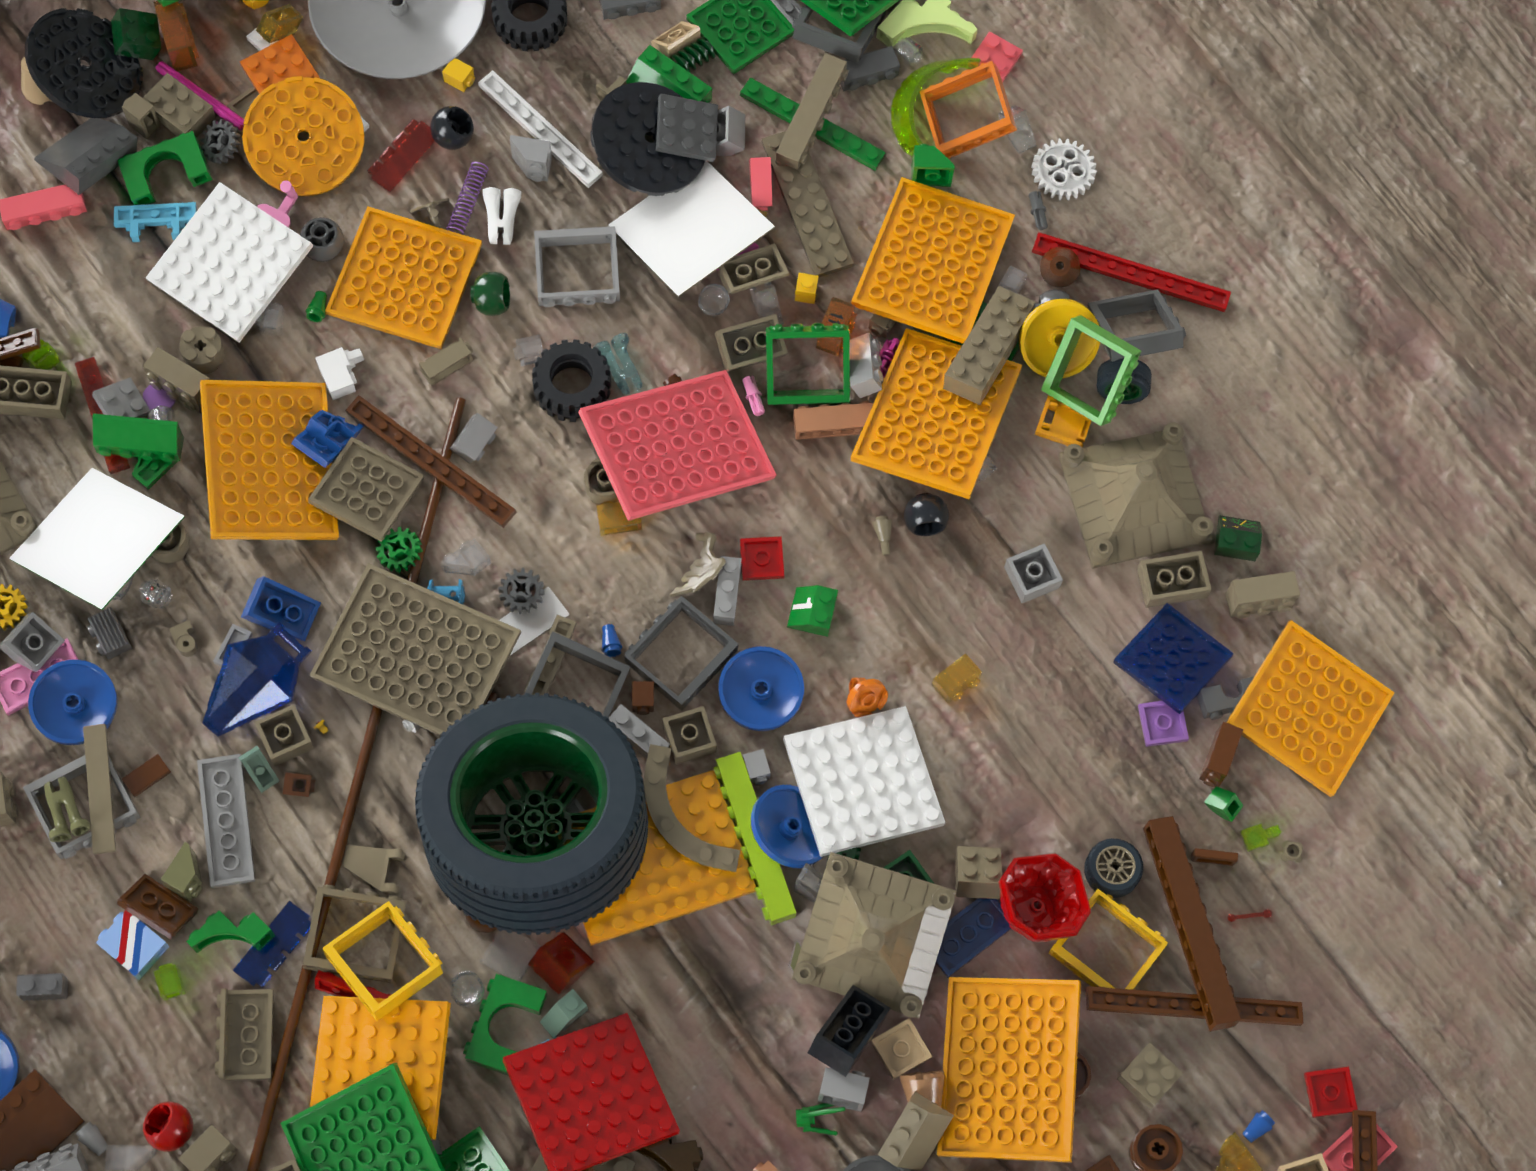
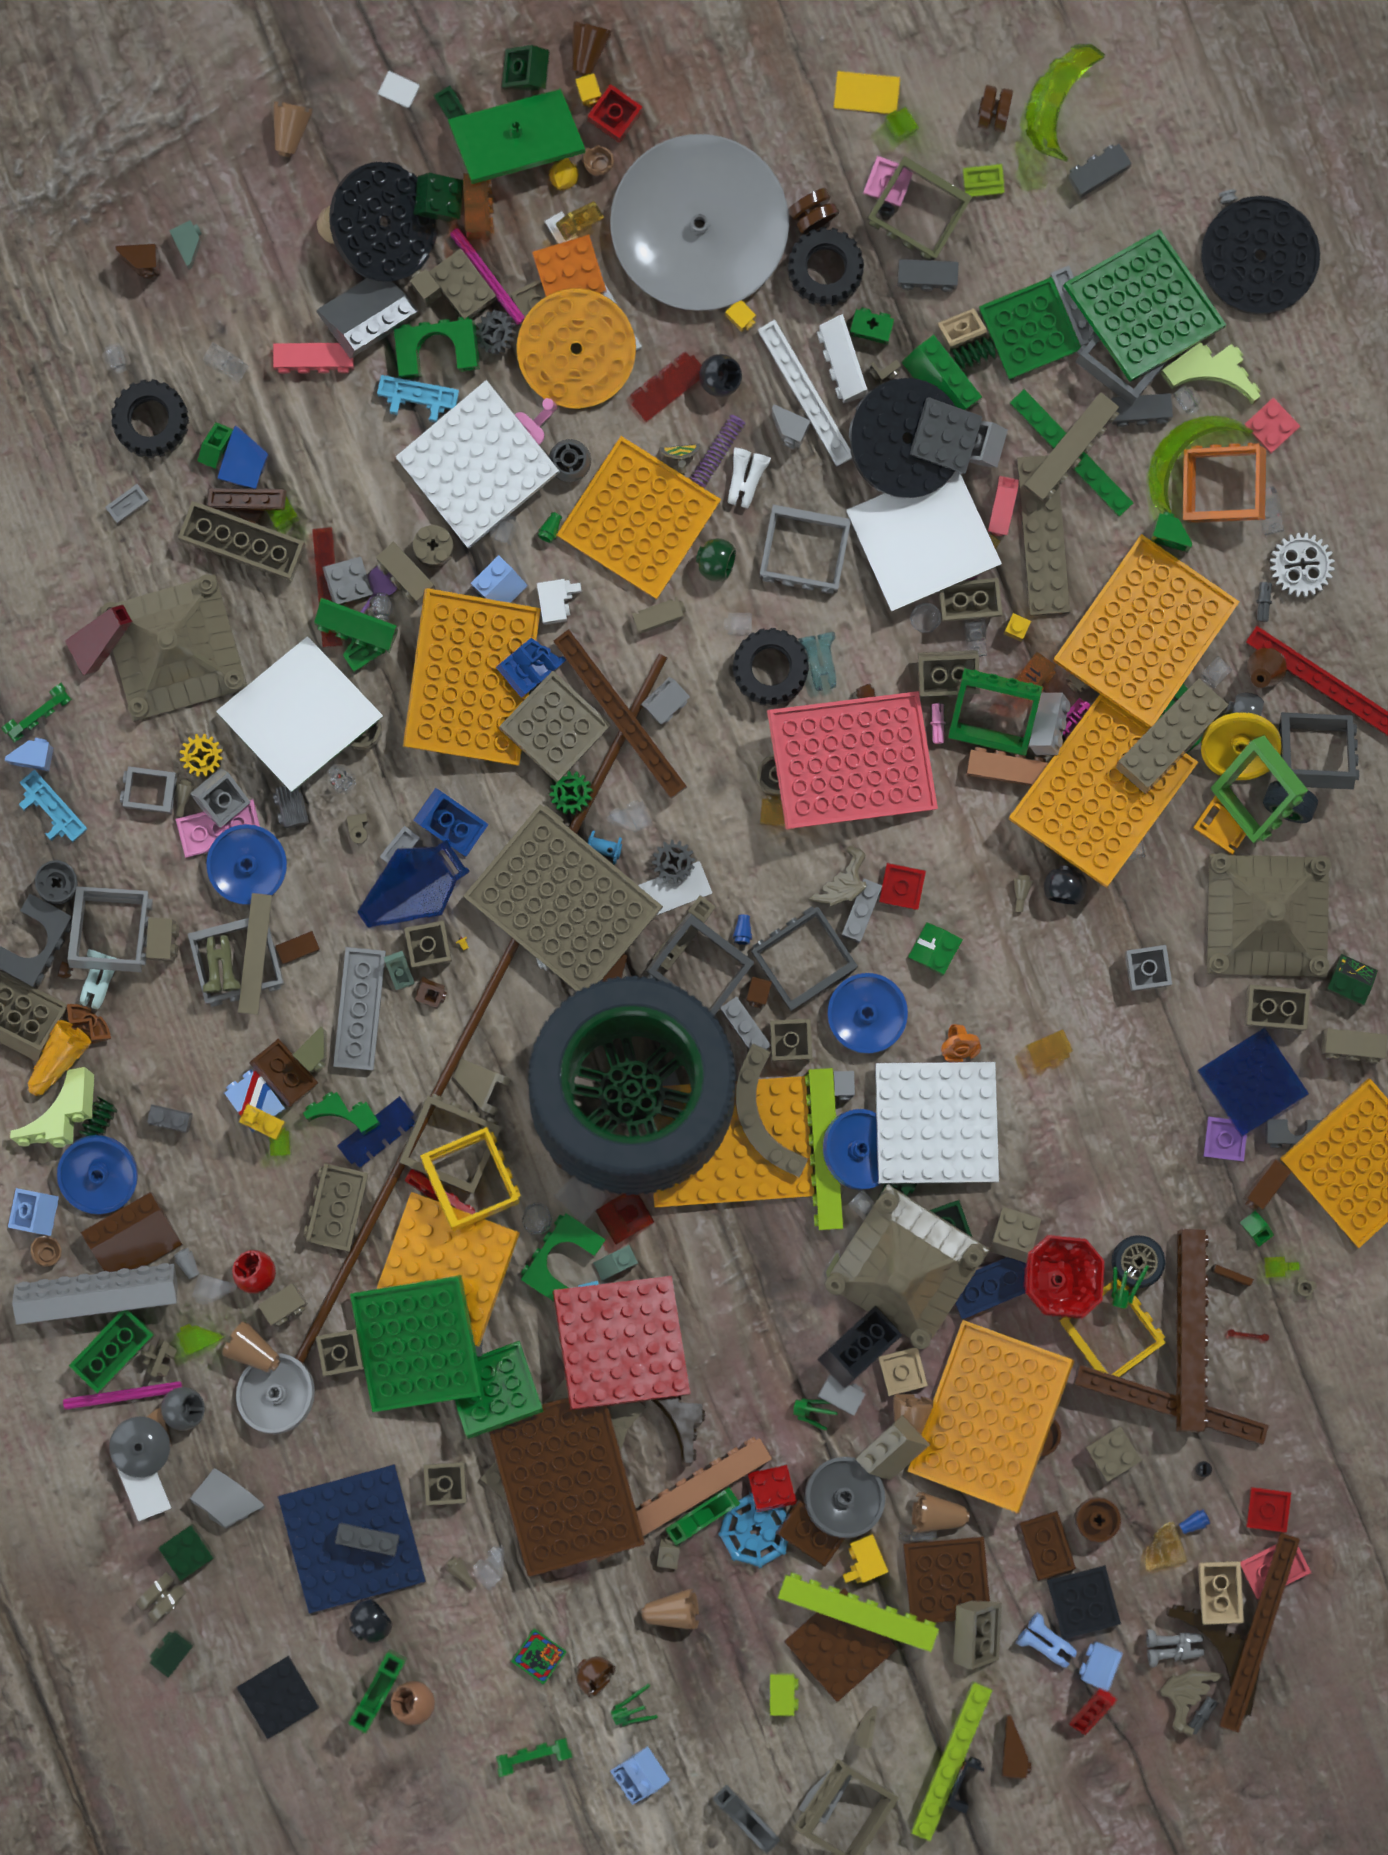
camera: 20 degrees right, 15 degrees up
none -> yellow hinge [239,1104,286,1140]
none -> light blue slope [471,555,528,603]
none -> white slope [817,314,867,404]
none -> green brick [850,308,894,345]
none -> green plant [1111,1265,1149,1309]
none -> black hinge [1195,1461,1212,1477]

